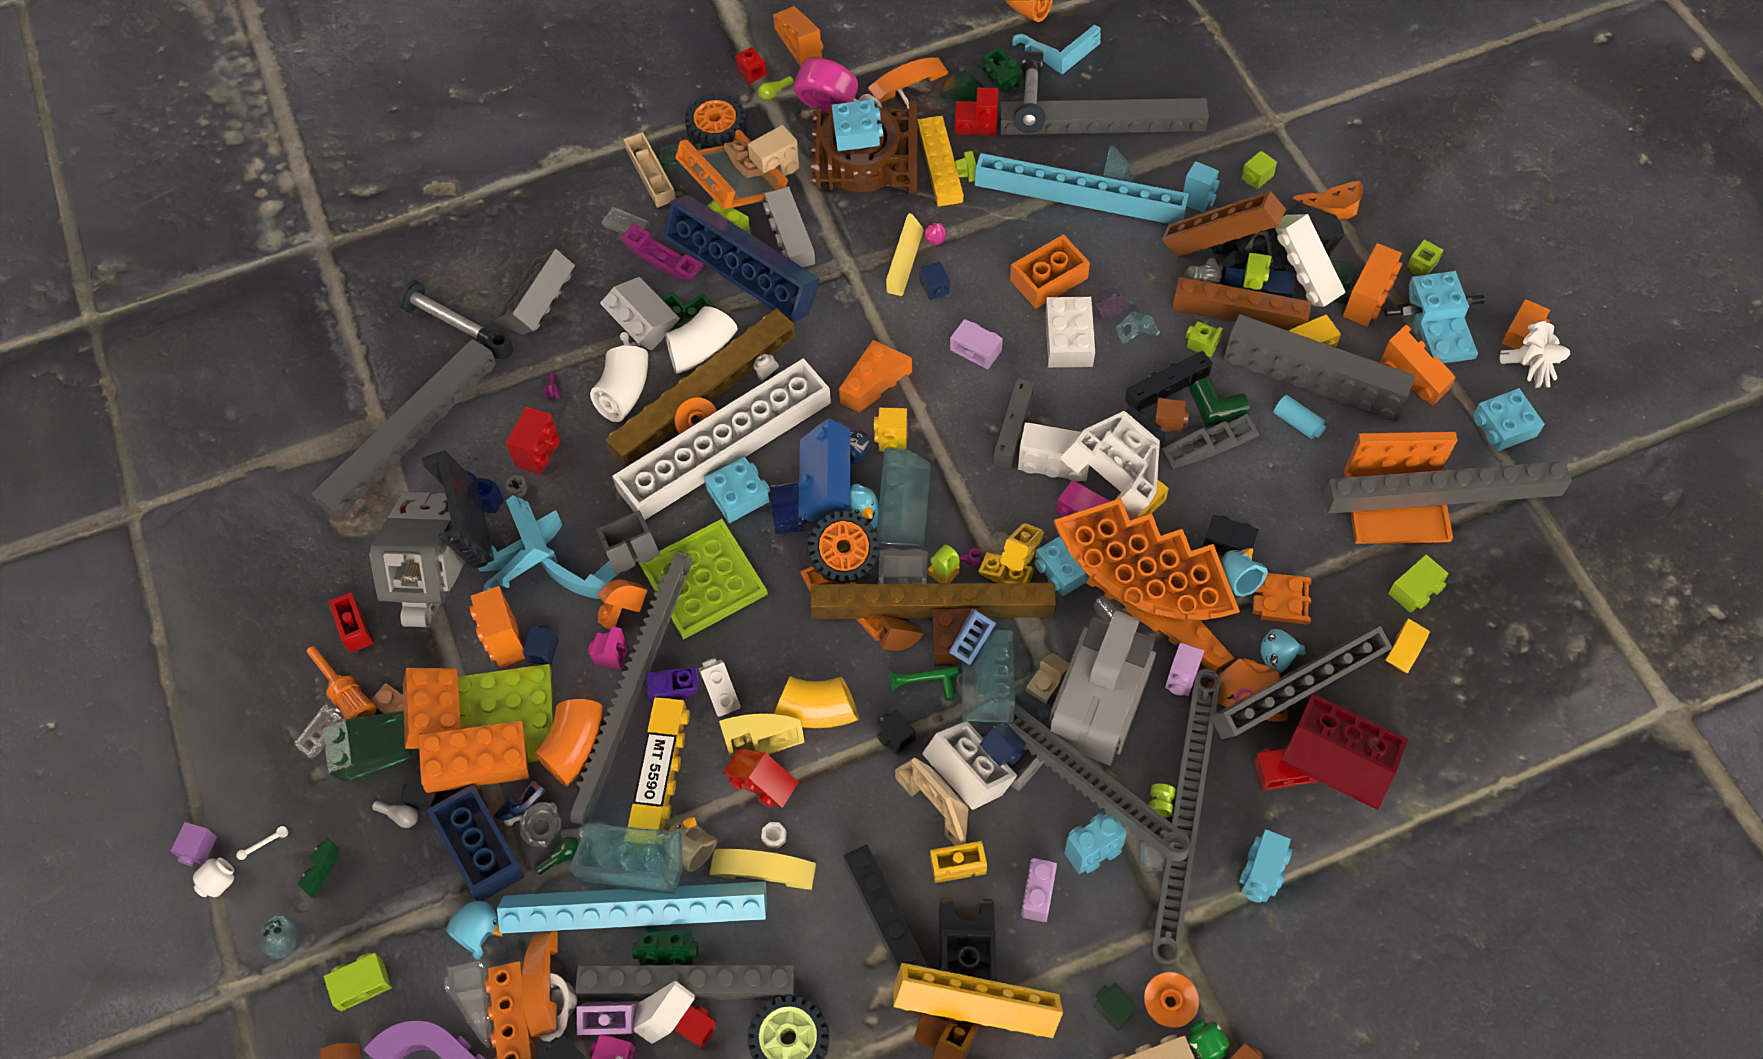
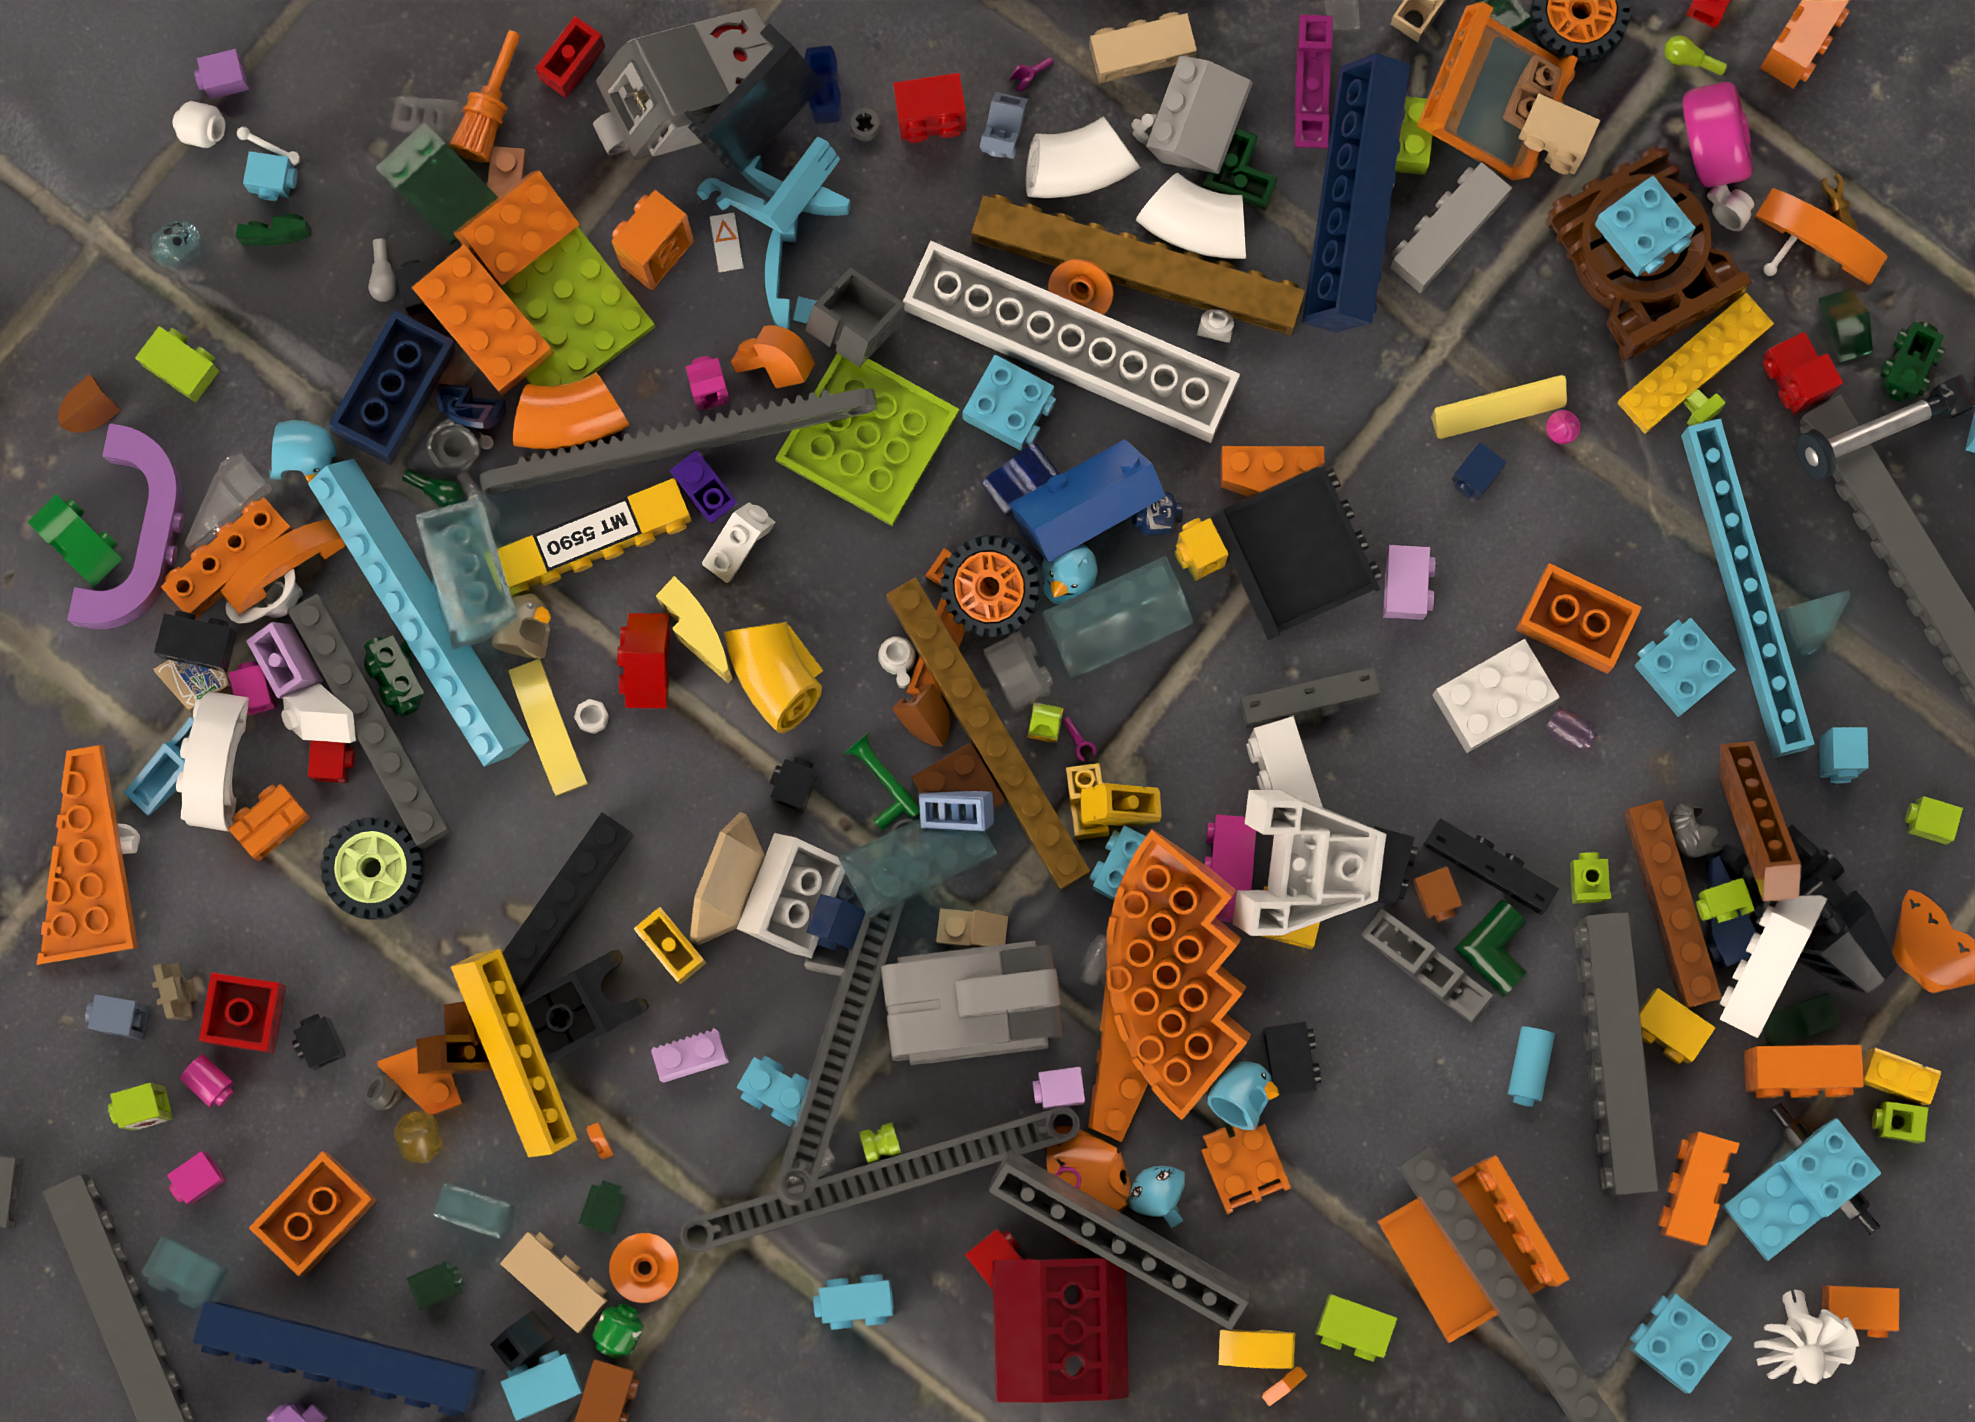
camera: 60 degrees right, 20 degrees up
dark blue brick [523,626,559,666] -> none
clear light blue bracket [1115,311,1160,345] -> none
none -> medium azure brick [243,151,297,201]
none -> orange tile [586,1122,614,1160]
none -> white sticker [710,213,743,272]
none -> white piece [878,636,916,689]
none -> sand blue brick [980,92,1028,159]
none -> tan brick [1090,12,1197,84]
none -> black panel [1211,463,1383,641]
none -> orange tile [1262,1366,1307,1406]
none -> medium azure brick [1634,618,1736,717]
none -> pearl gold piece [1820,173,1858,232]
none -> yellow brick [1863,1047,1941,1106]

